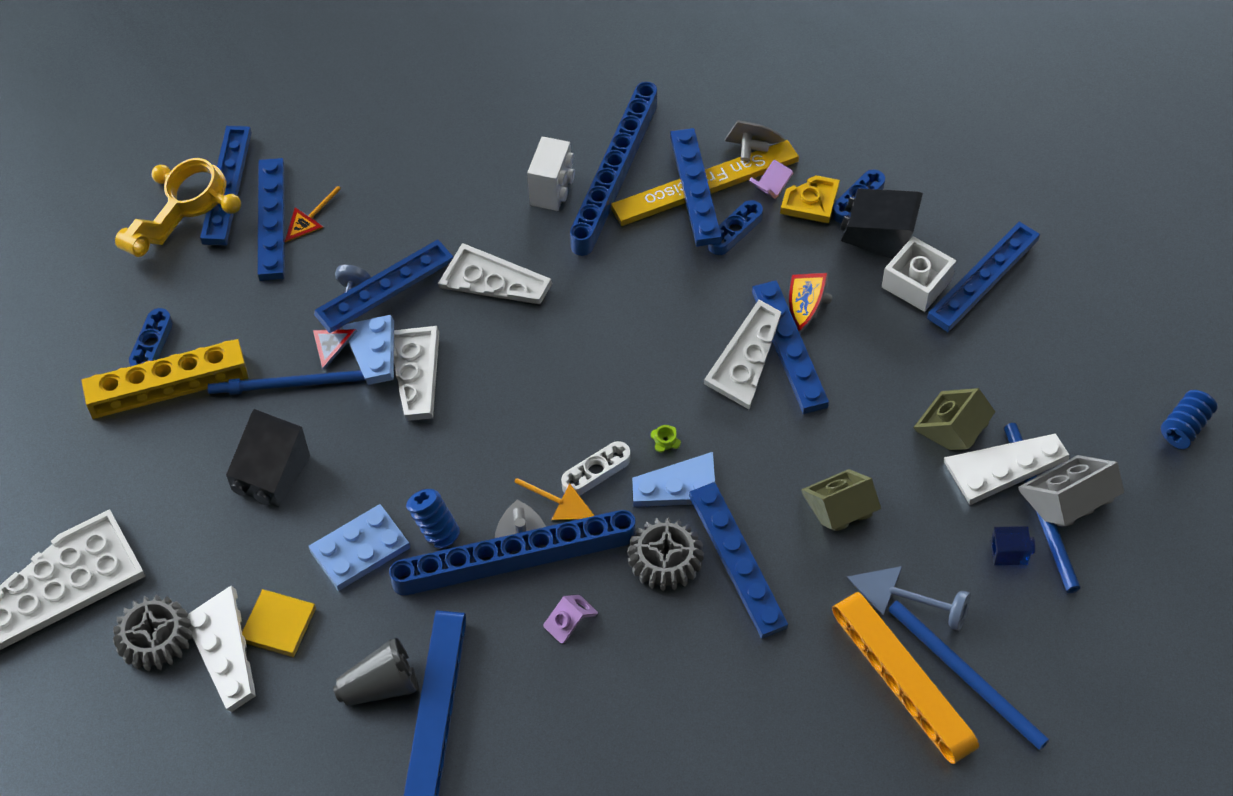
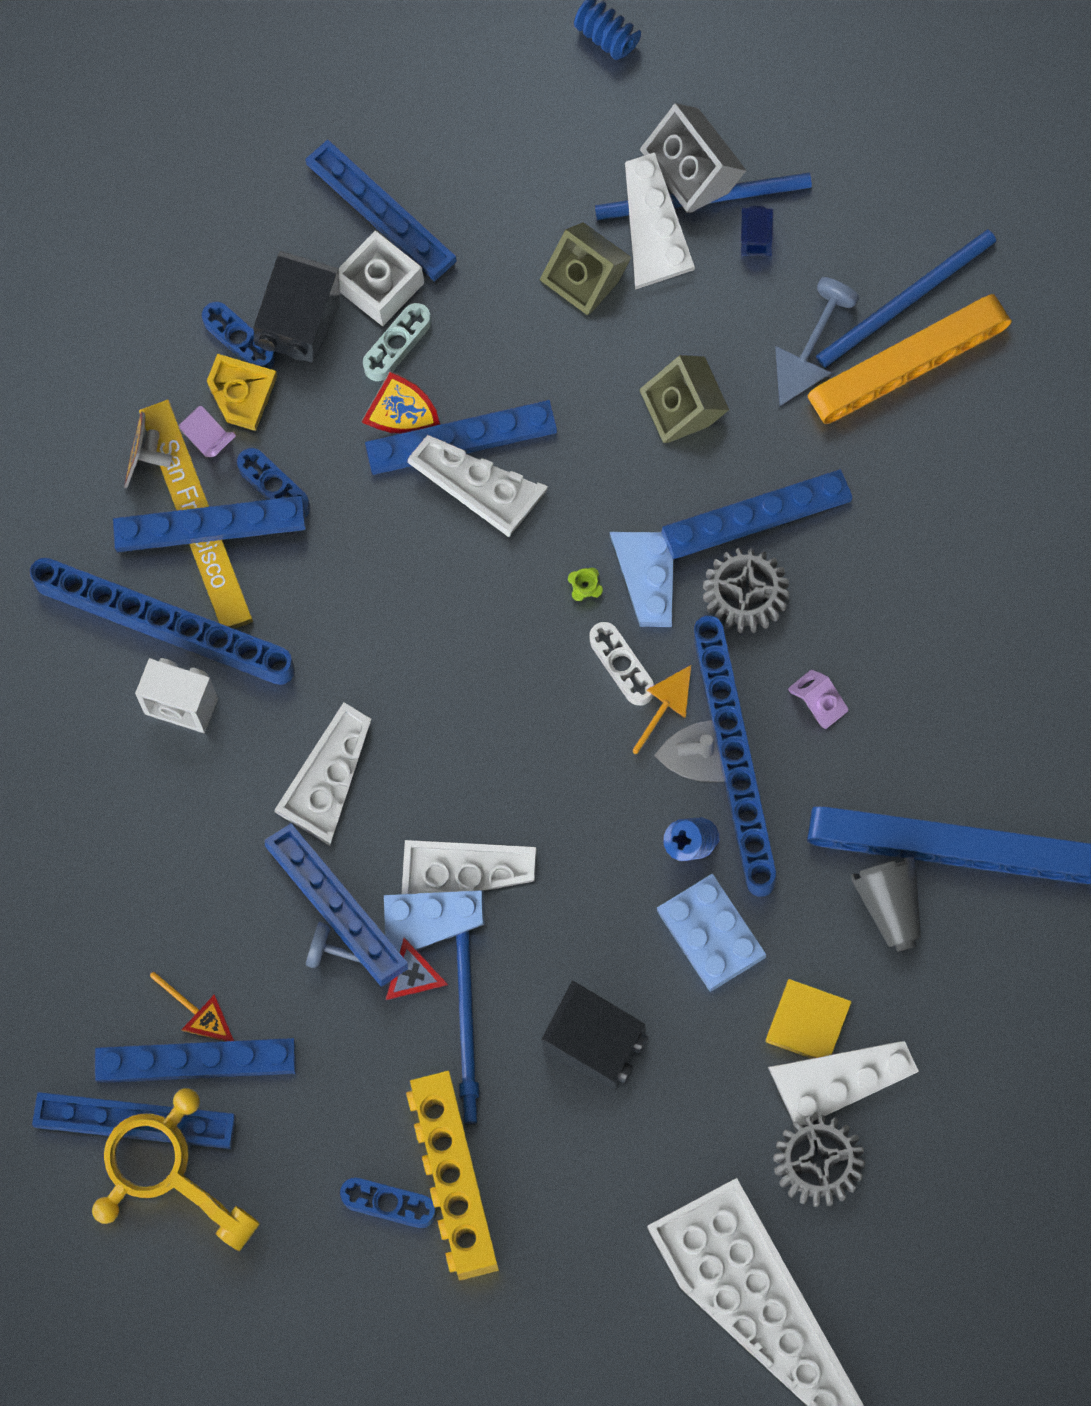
camera: 80 degrees left, 15 degrees up
none -> light aqua beam [363,303,431,381]

